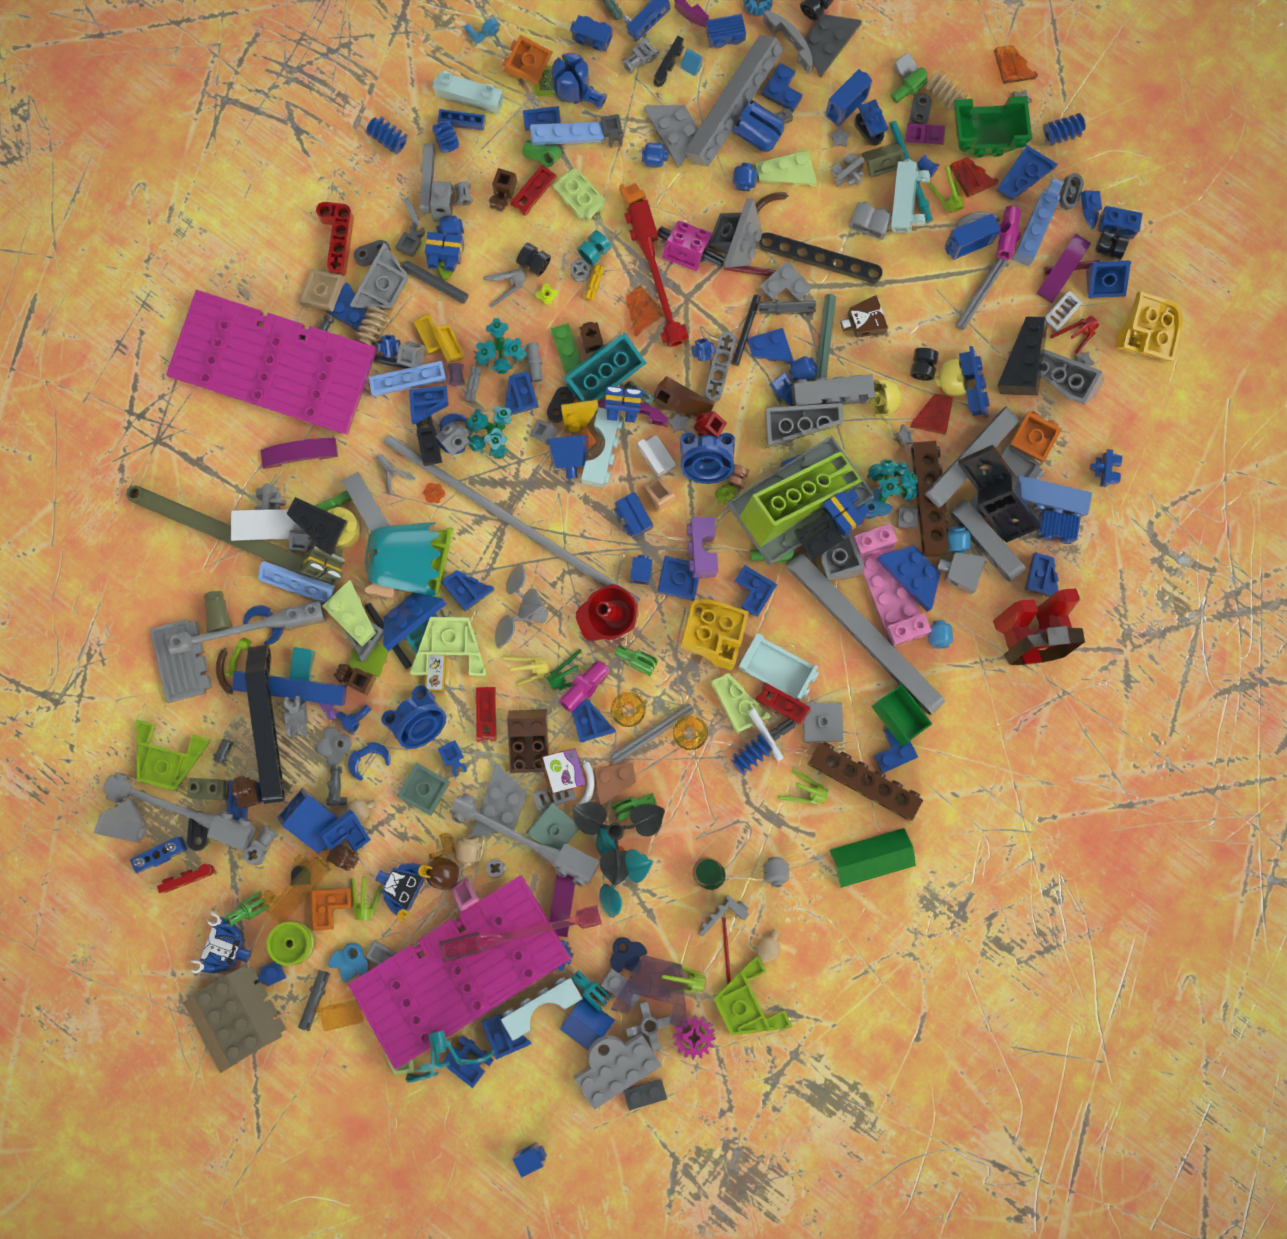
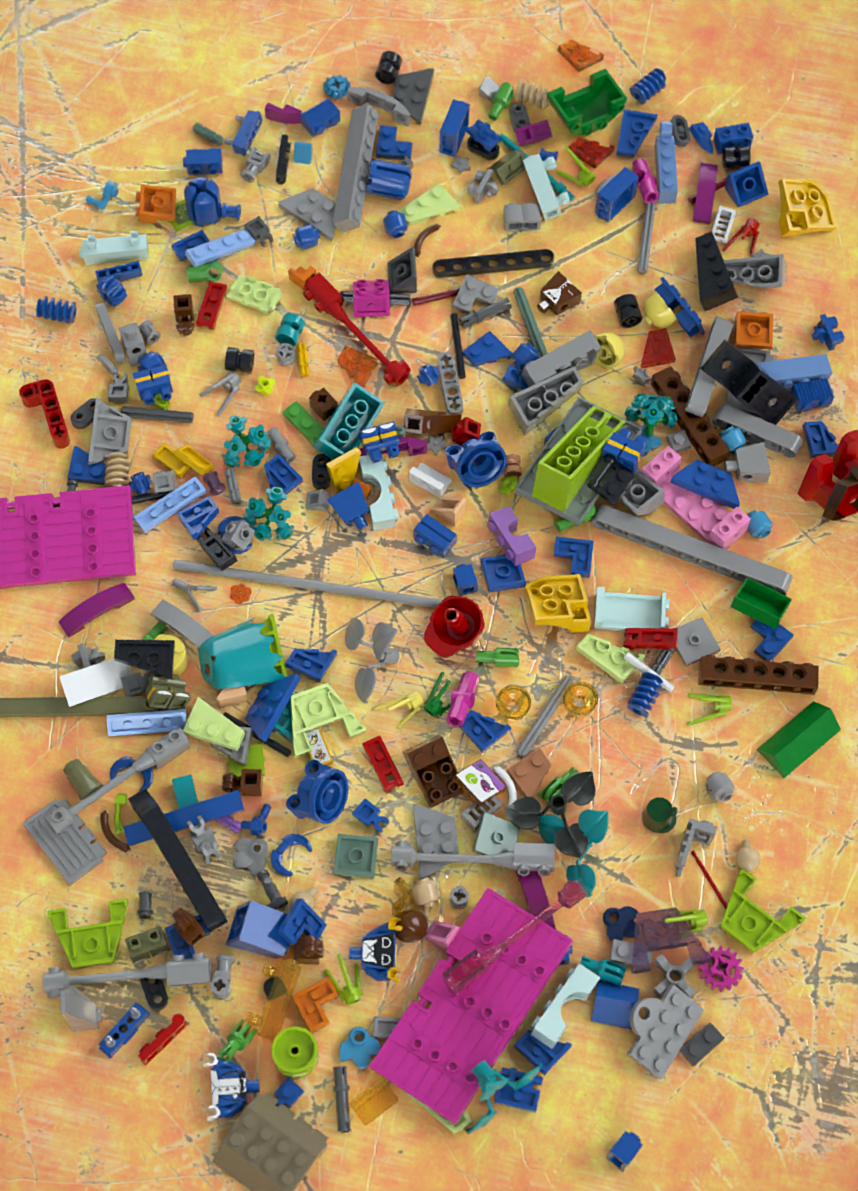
camera: 25 degrees left, 15 degrees down
tan plate [299,269,345,312] -> none
light grey wing [724,198,762,267] -> none

